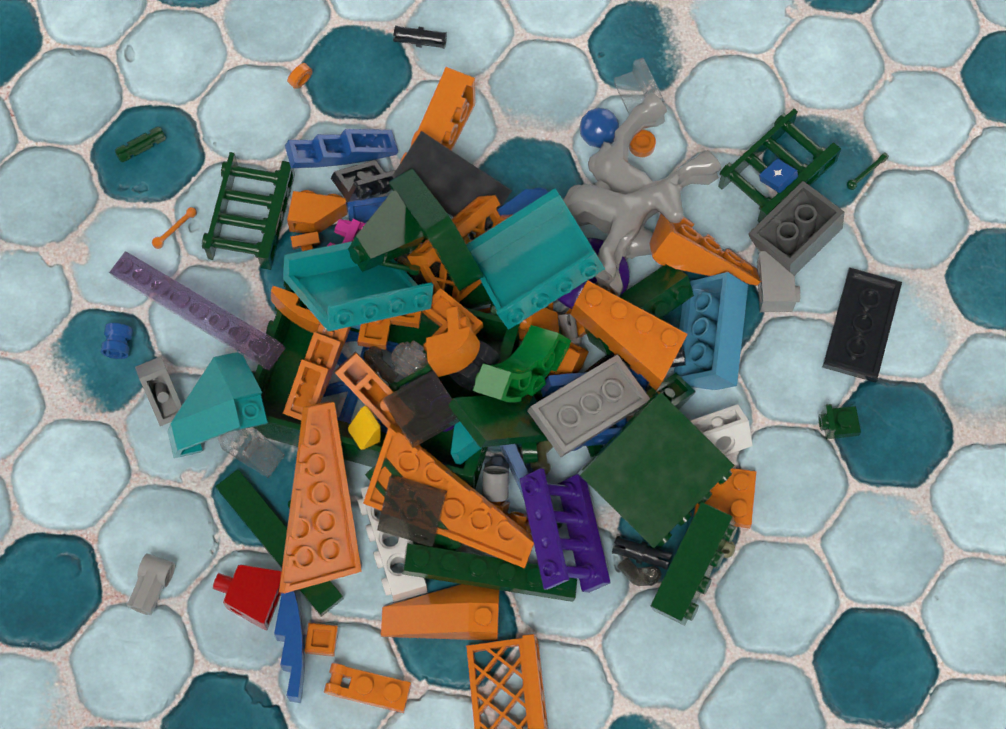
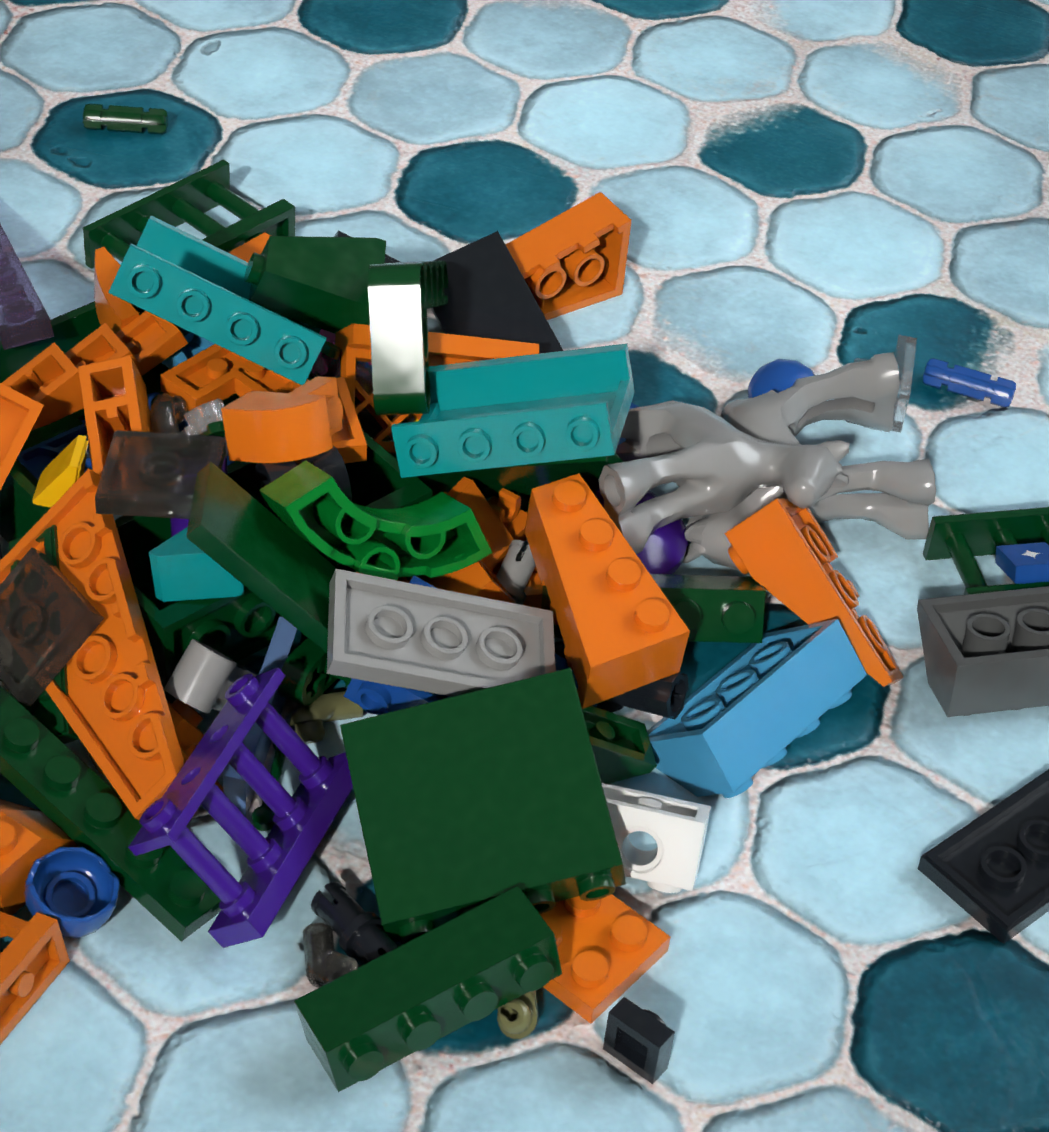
camera: 30 degrees right, 25 degrees down
orange hinge [152,207,197,249] -> none
blue slope [285,129,398,168] -> none
orange tile [287,63,312,89] -> none
black pin [393,25,447,49] -> none
orange tile [629,130,656,157] -> none
light grey slope [757,251,800,312] -> none
dark green bracket [818,404,861,439] -> none
none -> blue hair [24,847,120,938]
none -> black plate [603,997,675,1084]
none -> blue axle [923,358,1016,408]

